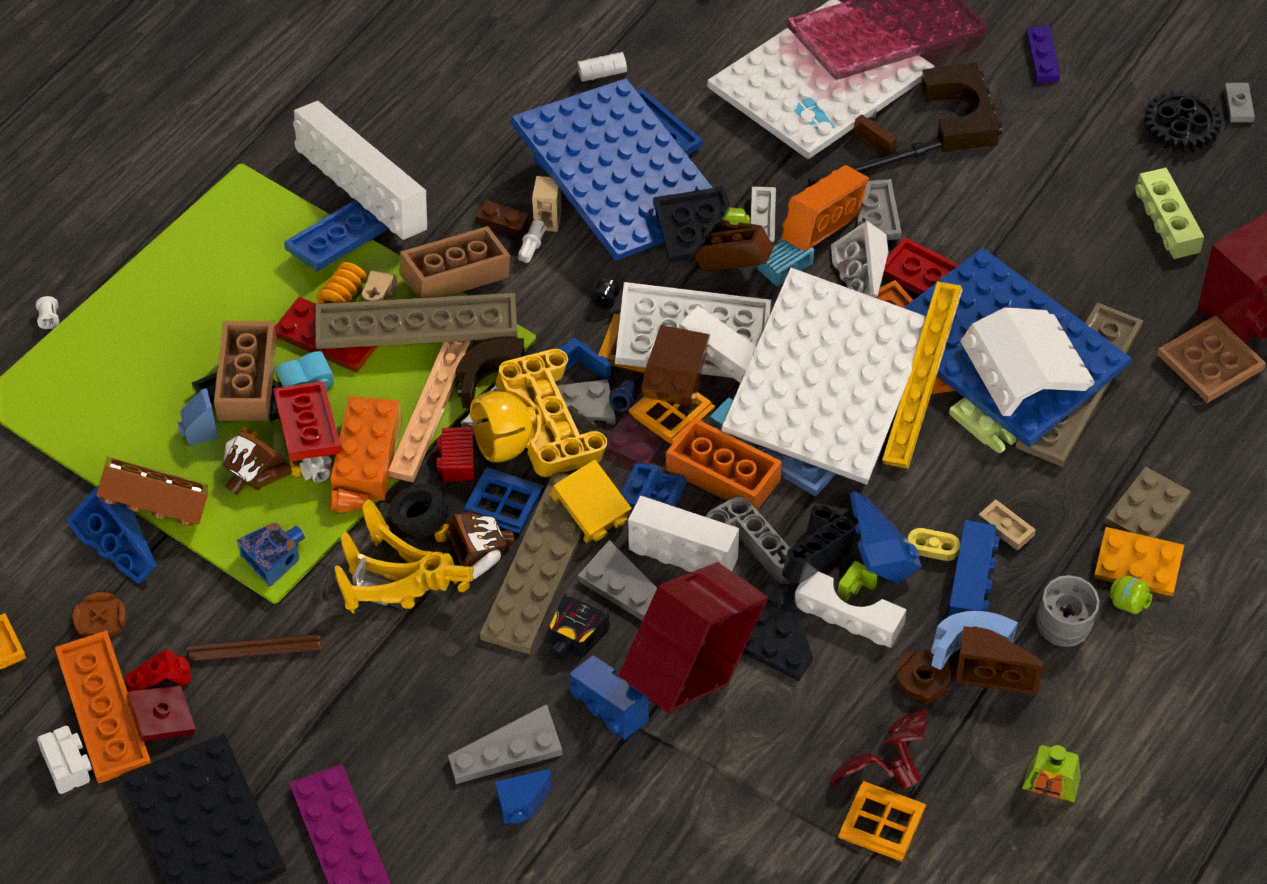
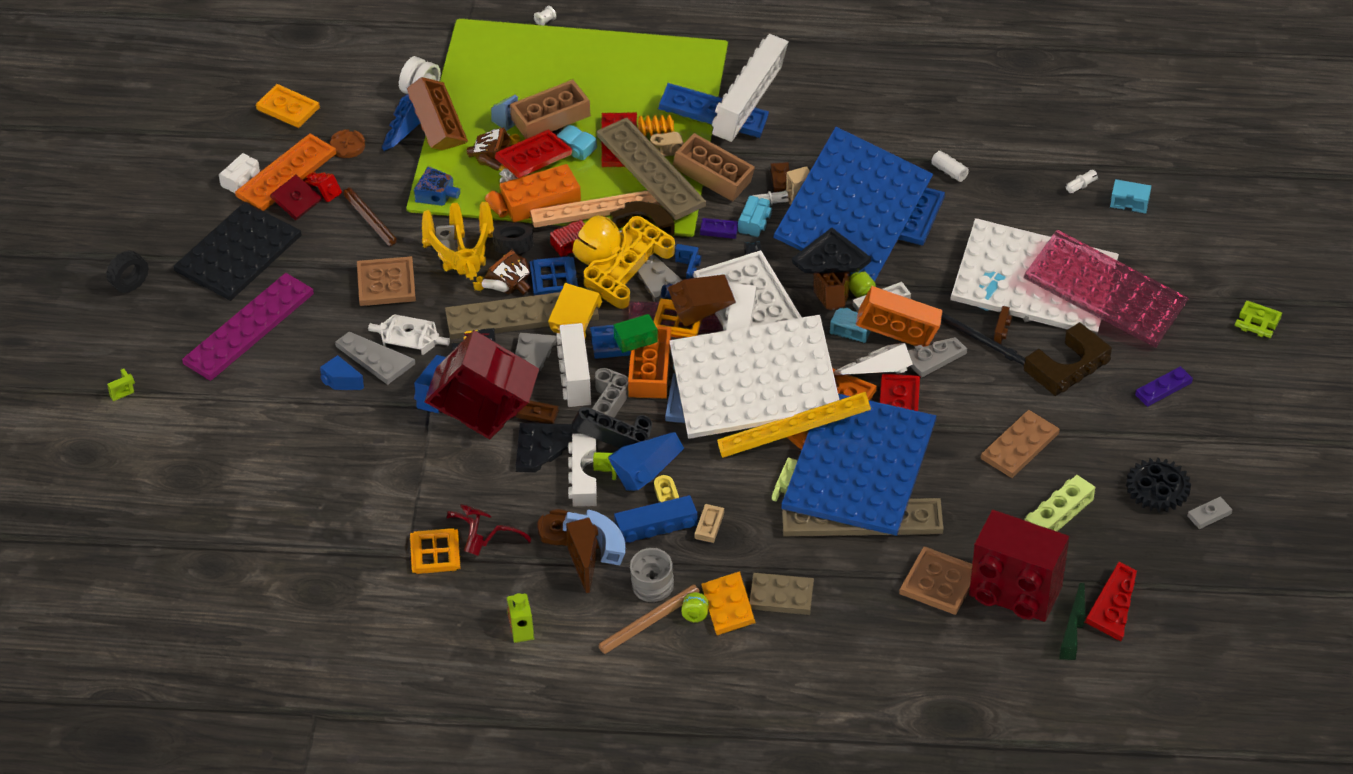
camera: 60 degrees right, 5 degrees down
clear smoke axle [567,405,607,438] -> none
white hinge [960,307,1095,416] -> none
none -> medium nougat plate [357,256,416,306]
none -> white plate [368,315,450,355]
none -> white wheel [399,56,440,94]
none -> medium nougat axle [599,585,699,654]
none -> green brick [613,314,658,353]
none -> dark purple plate [700,218,738,239]
none -> medium azure brick [738,196,772,237]
none -> medium nougat plate [981,410,1060,478]

